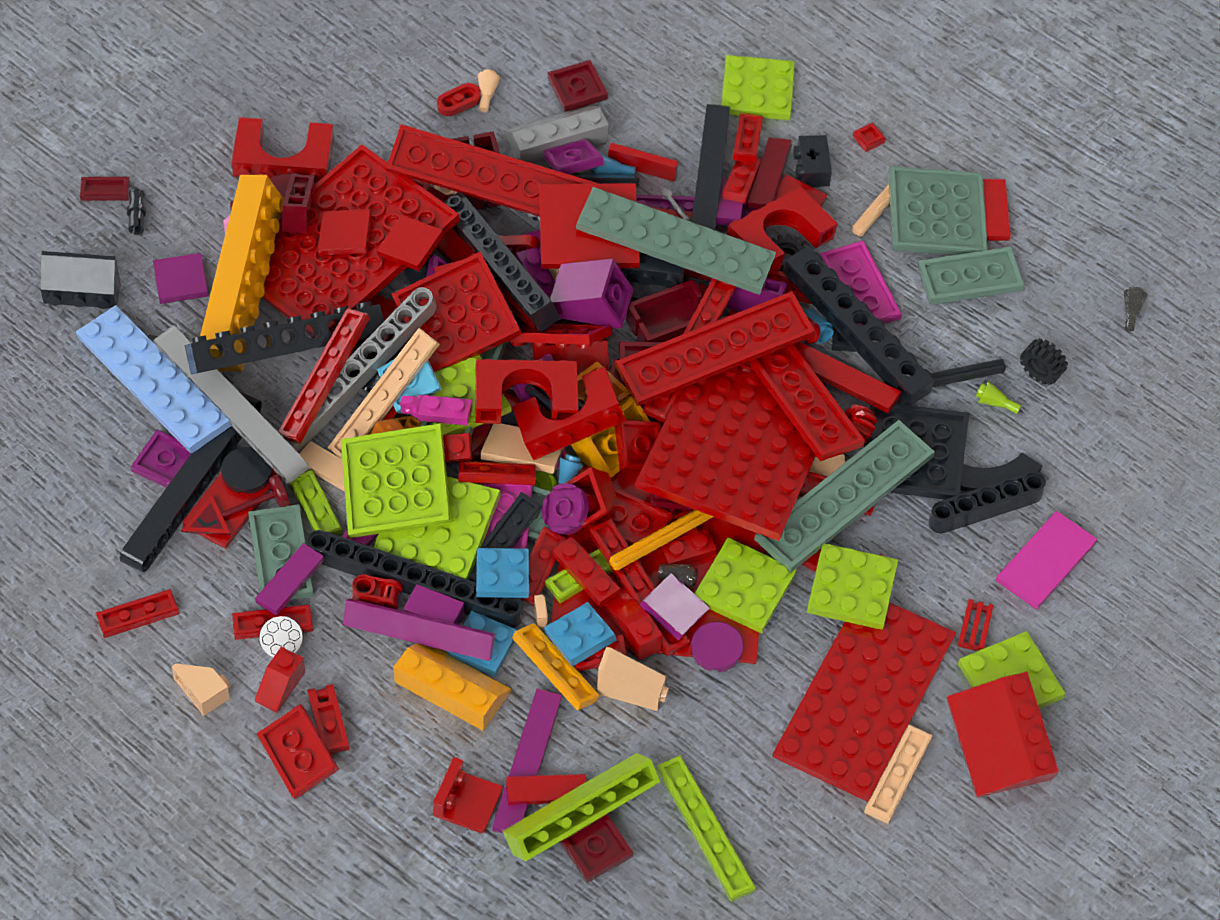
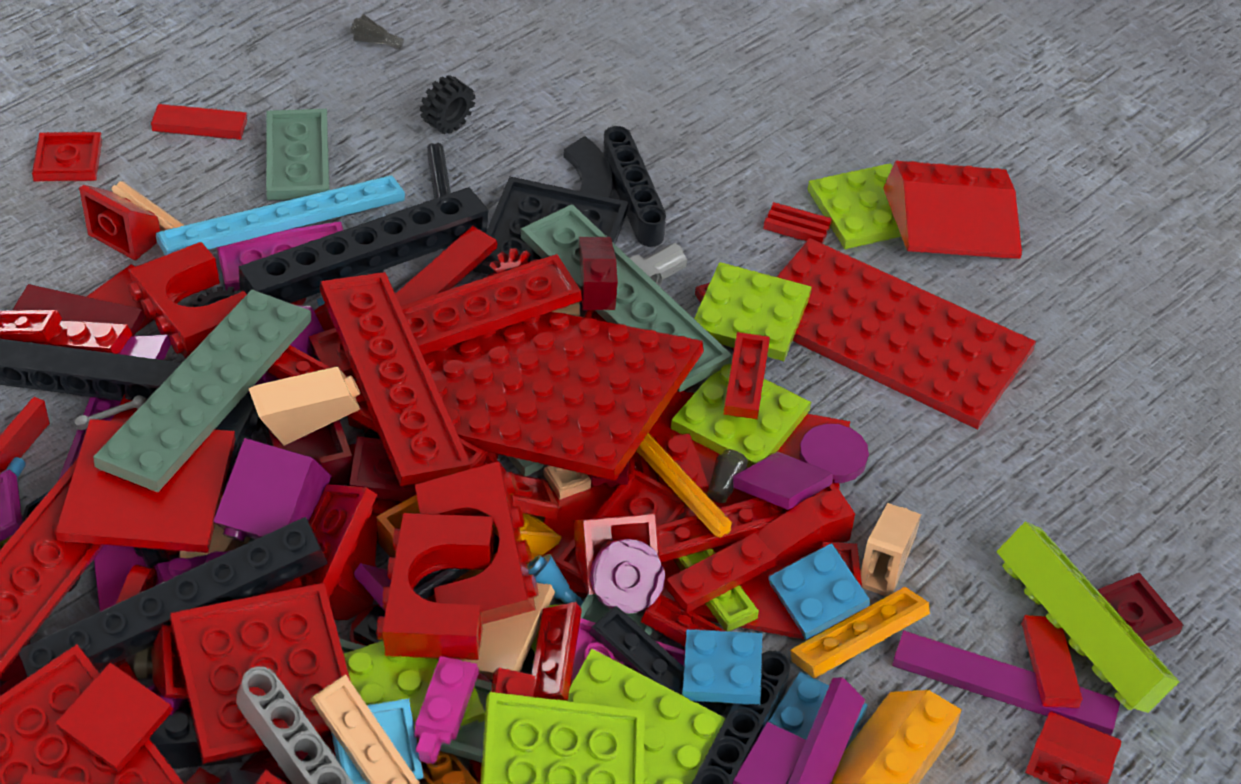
camera: 85 degrees left, 10 degrees down
light nougat tile [534,595,548,631] -> none
black tile [569,173,640,187] -> none
lime tile [656,755,756,902] -> none
black brick [793,135,832,187] -> none
red tile [853,122,886,152] -> none
light nougat tile [864,725,933,824] -> none
sand green tile [888,166,988,255] -> none
lime cone [975,381,1021,414] -> none
dark pink tile [996,511,1097,610] -> none
none -> red tile [32,132,102,181]
none -> red slope [79,184,160,261]
none -> medium azure tile [156,176,405,255]
none -> light nougat slope [248,366,360,445]
none -> dark red slope [579,237,618,310]
none -> light grey piece [630,243,687,286]
none -> red plate [724,332,770,420]

